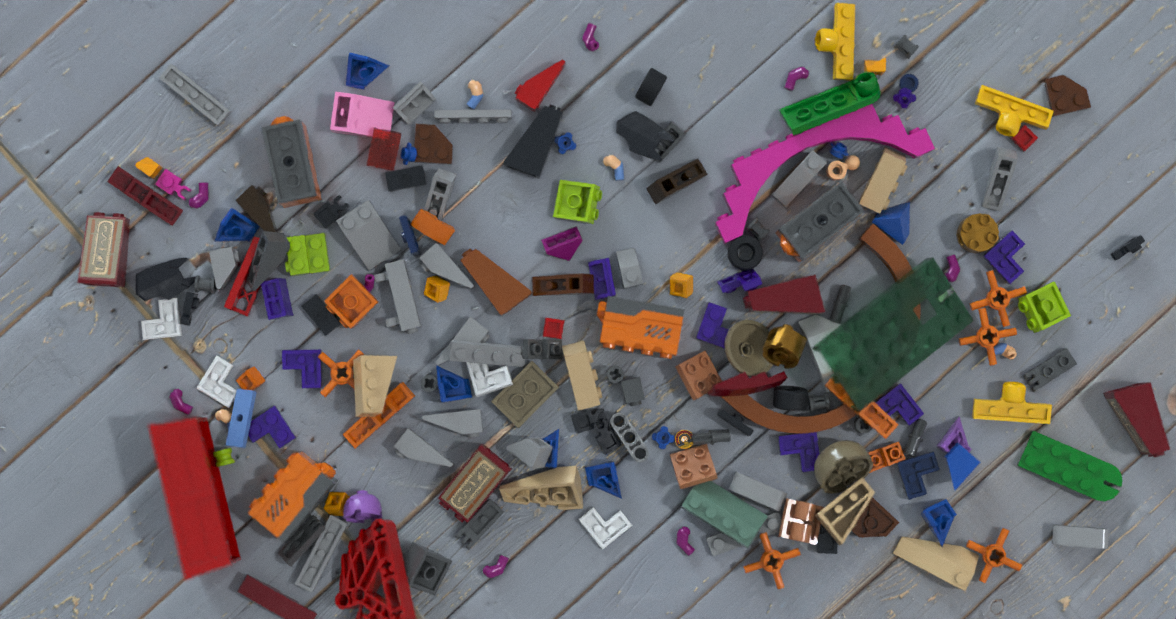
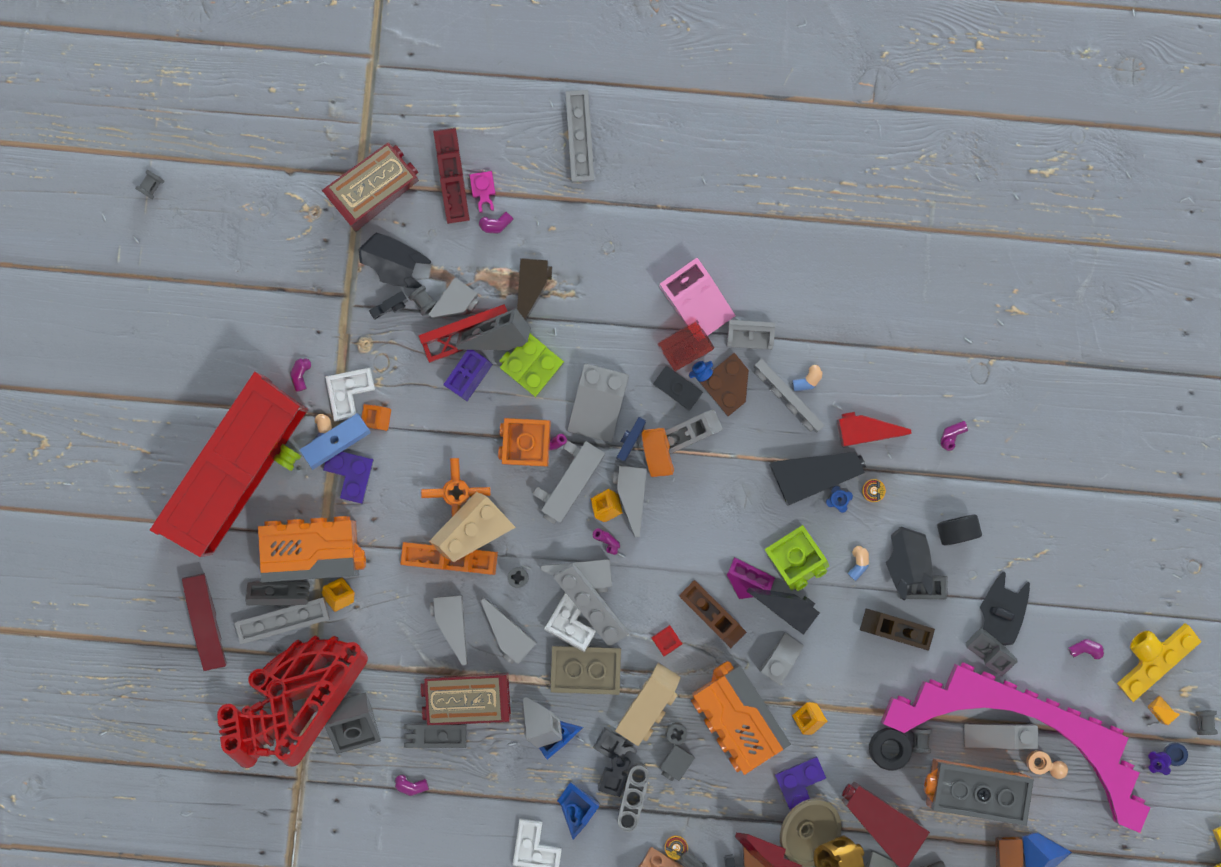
camera: 45 degrees right, 0 degrees up
light orange slope [135,157,163,179] -> none
white tile [141,298,182,340] -> none
blue slope [215,207,260,242] -> none
dark grey piece [262,116,322,208] -> none
dark purple plate [282,349,322,388] -> none
black plate [302,294,341,336] -> none
black plate [313,195,349,229] -> none
medium lavender cylinder [343,490,382,523] -> none
blue slope [346,53,389,89] -> none
blue slope [436,365,472,403] -> none
dark orange slope [461,248,532,316] -> none
tan wedge [499,466,583,510] -> none
dark grey slope [523,339,562,359] -> none
dark purple hinge [588,258,616,300] -> none
blue plate [652,426,675,449] -> none
nougat plate [675,350,722,401] -> none
dark purple plate [717,268,762,293] -> none
green plate [779,72,881,135] -> none
blue plate [830,142,849,159] -> none
tan wedge [859,147,907,213] -> none
none -> magenta arm [592,528,620,555]
none -> black slope [747,588,820,635]
none -> tile [862,479,886,502]
none -> dark grey slope [966,628,1018,676]
none -> black shield [980,572,1030,646]

